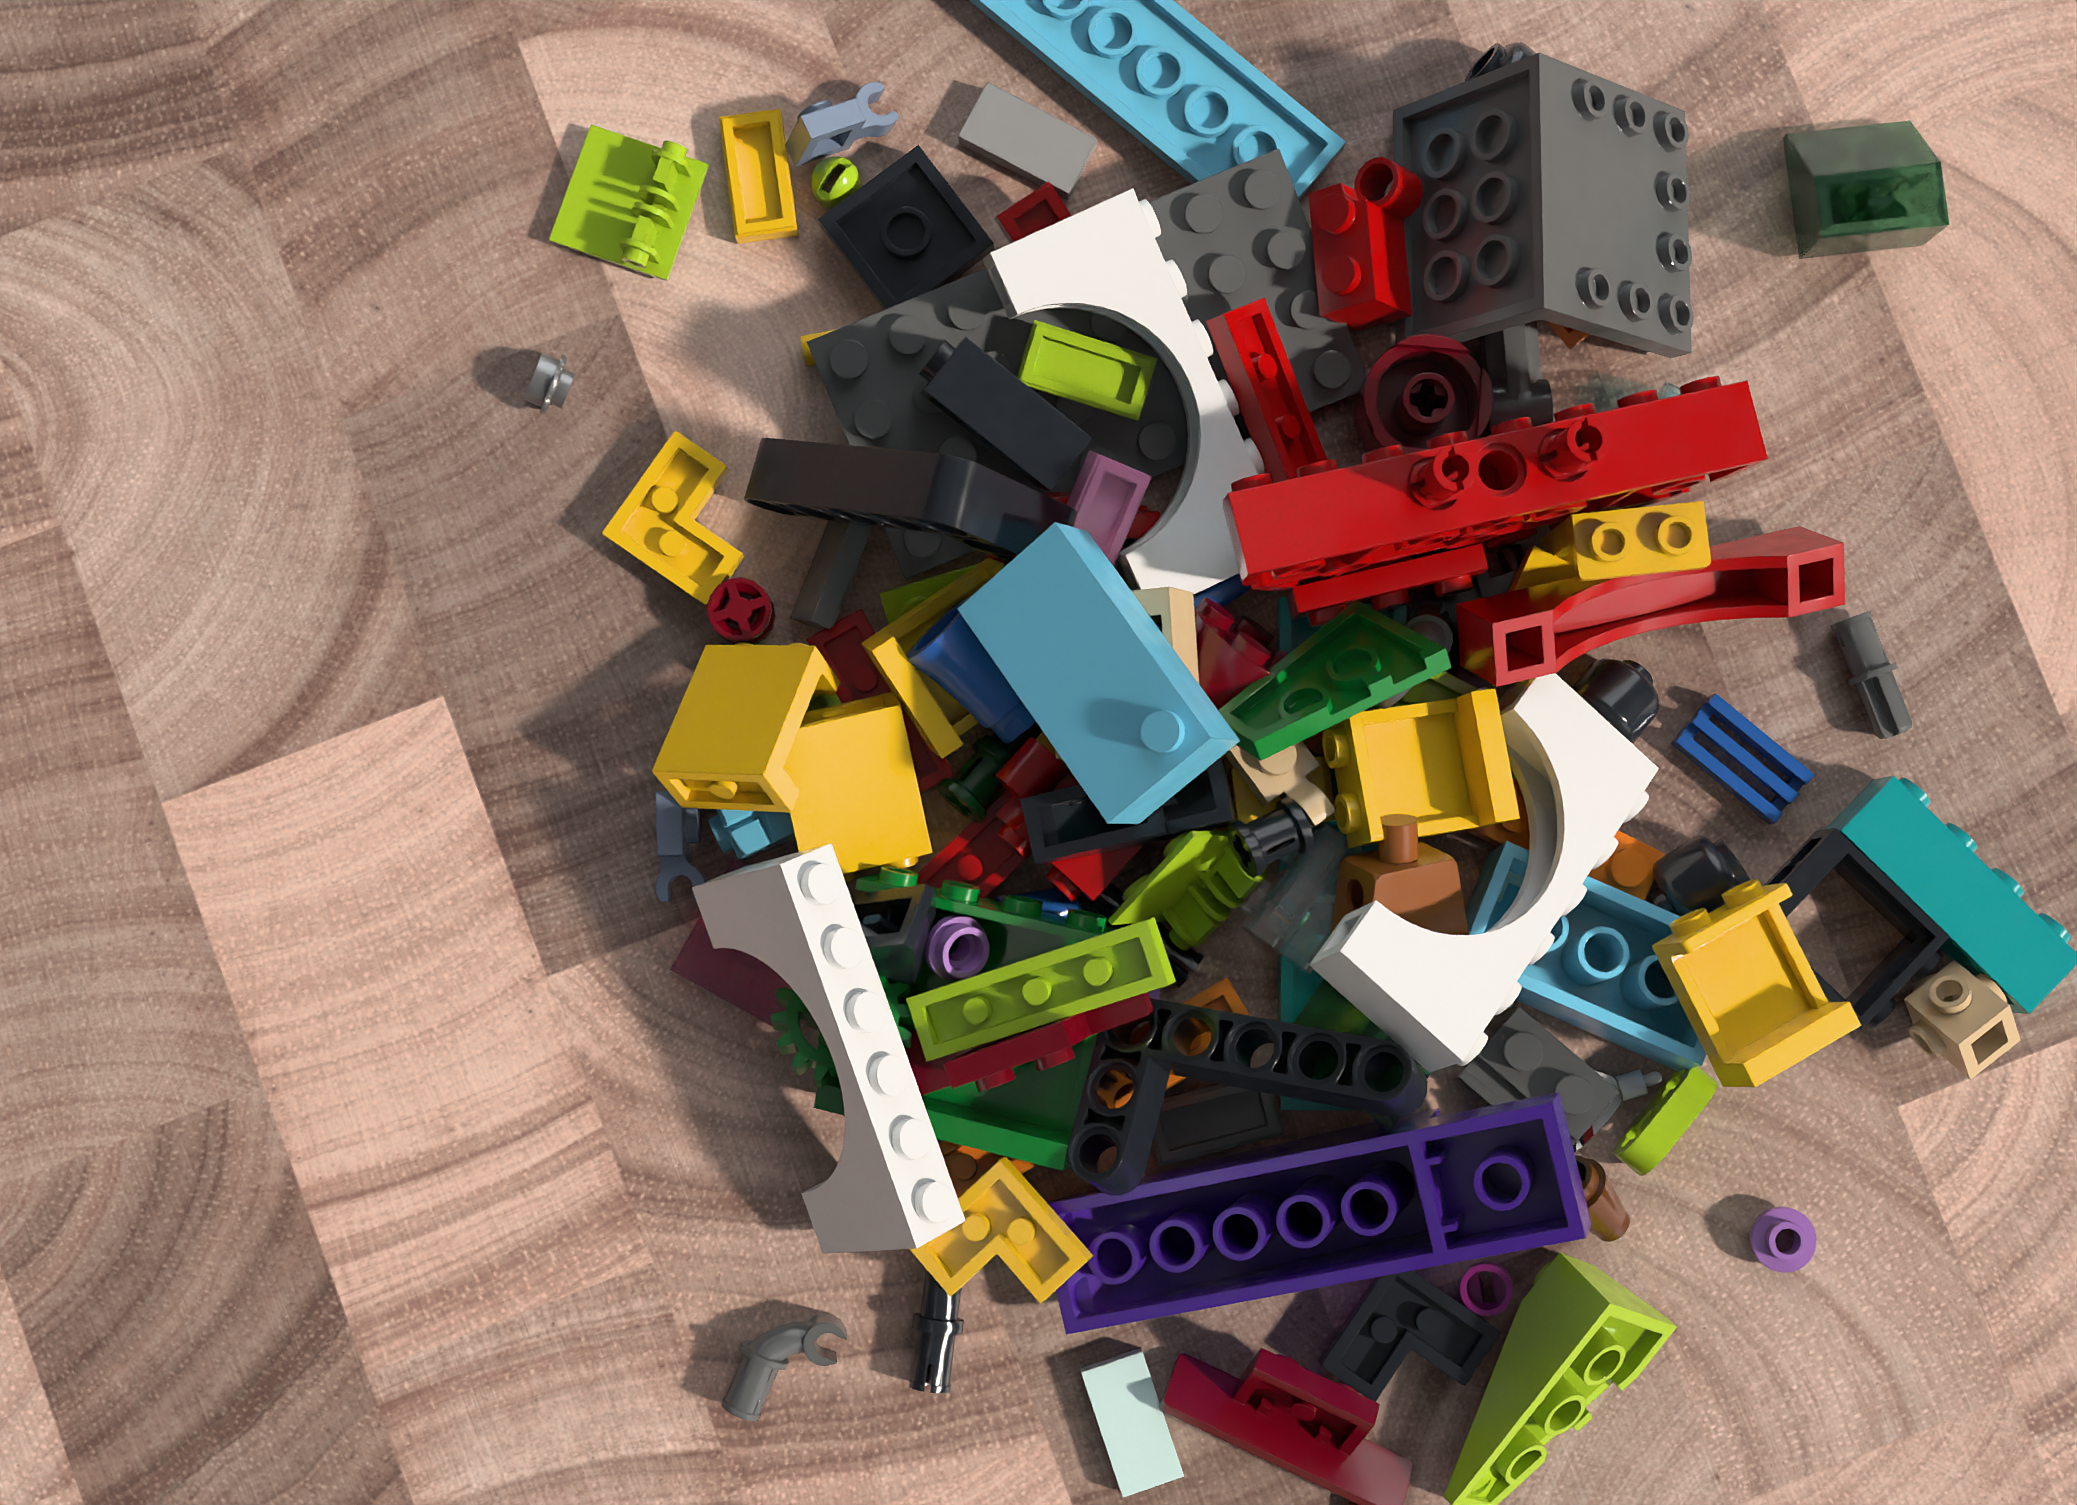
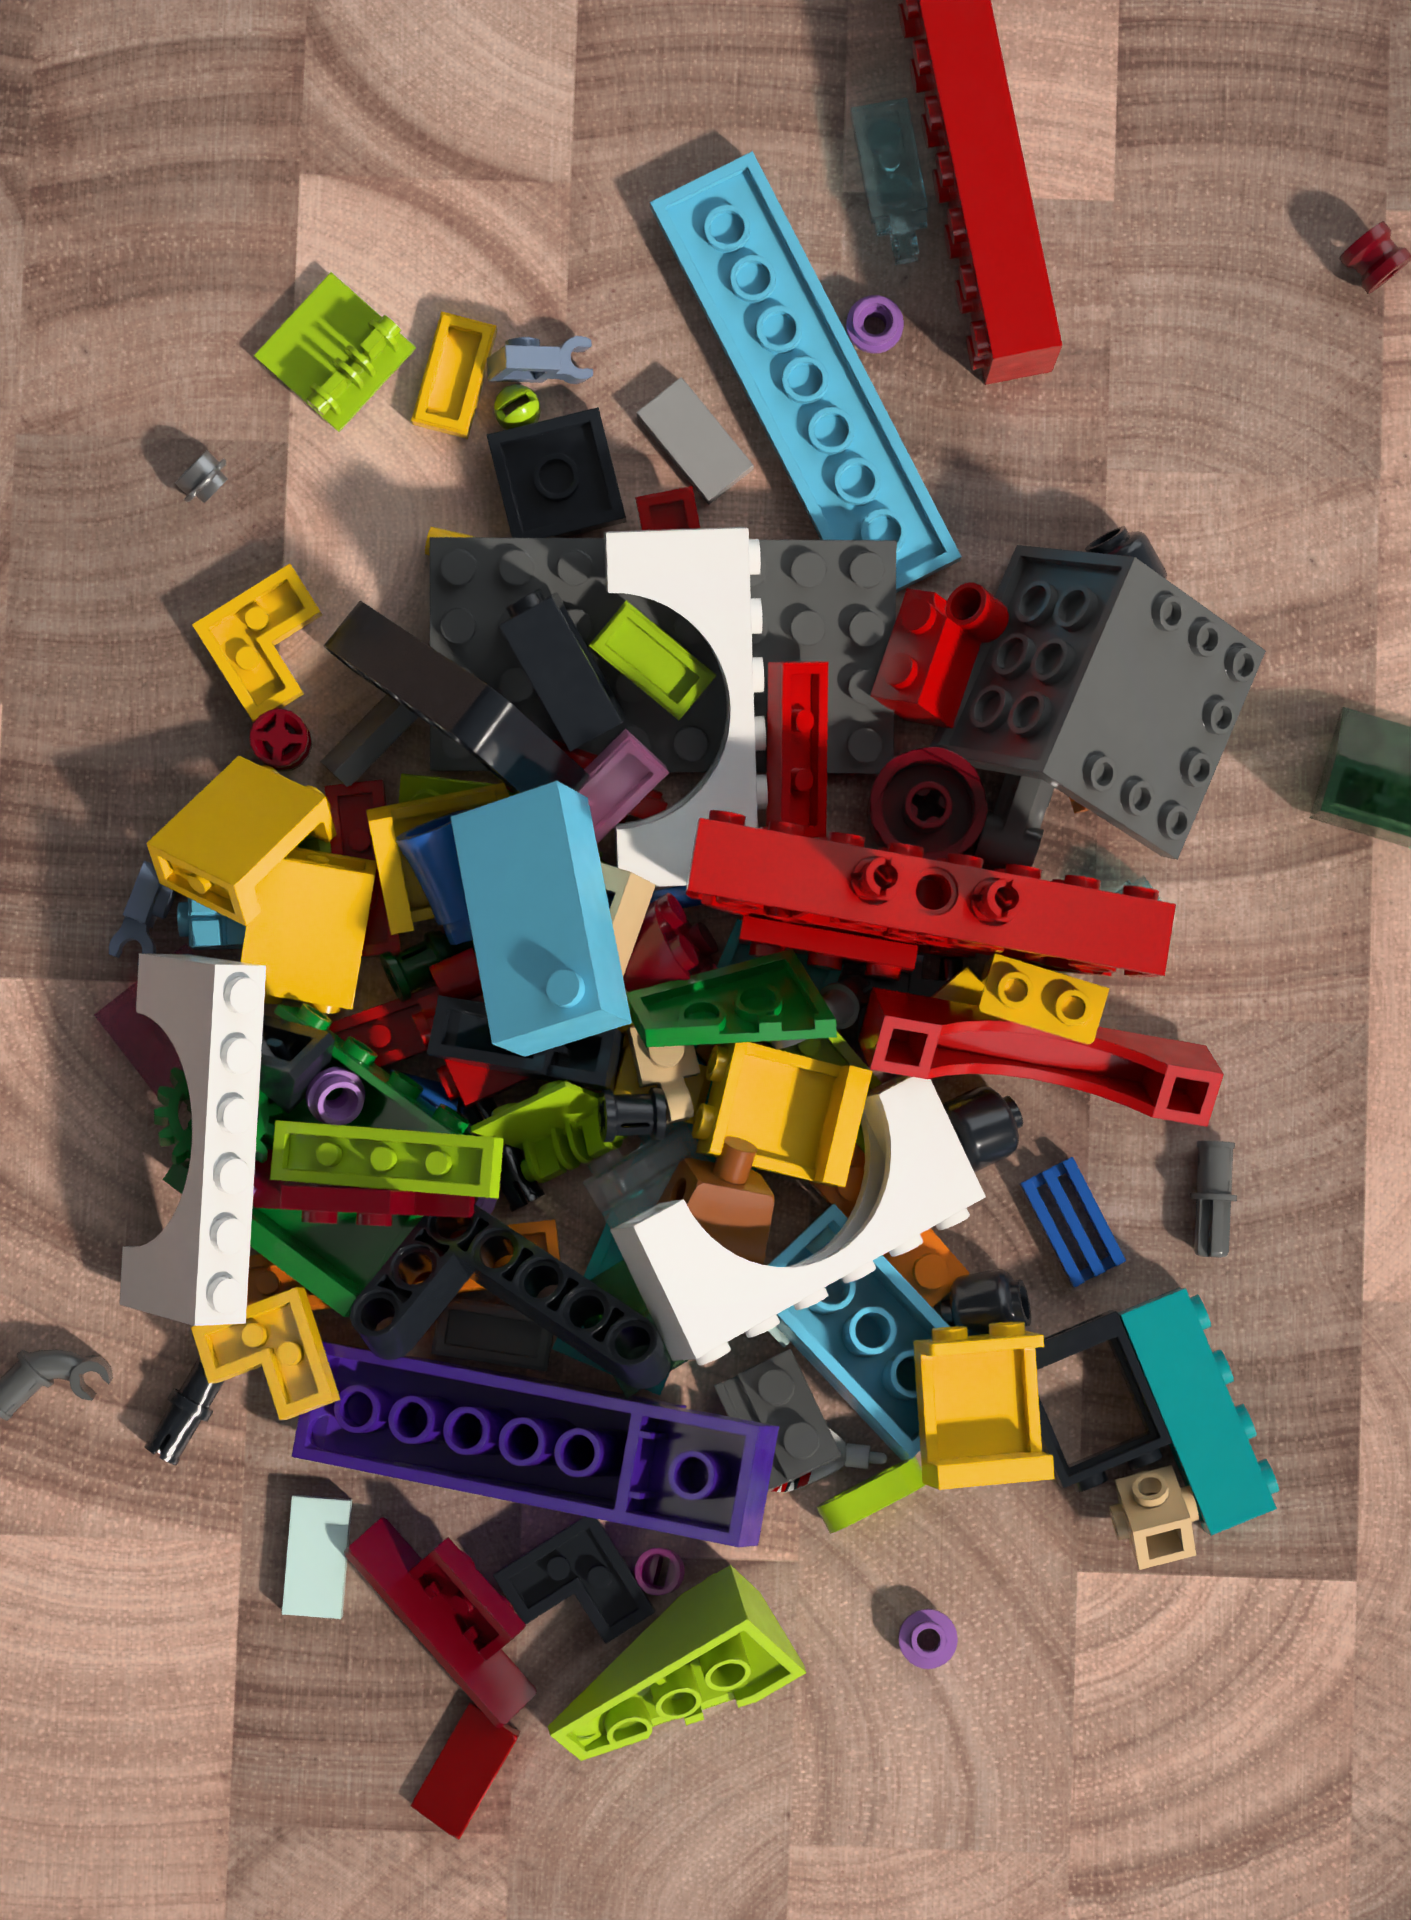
camera: 25 degrees right, 0 degrees up
reddish brown cone [1575,1155,1630,1242] -> none

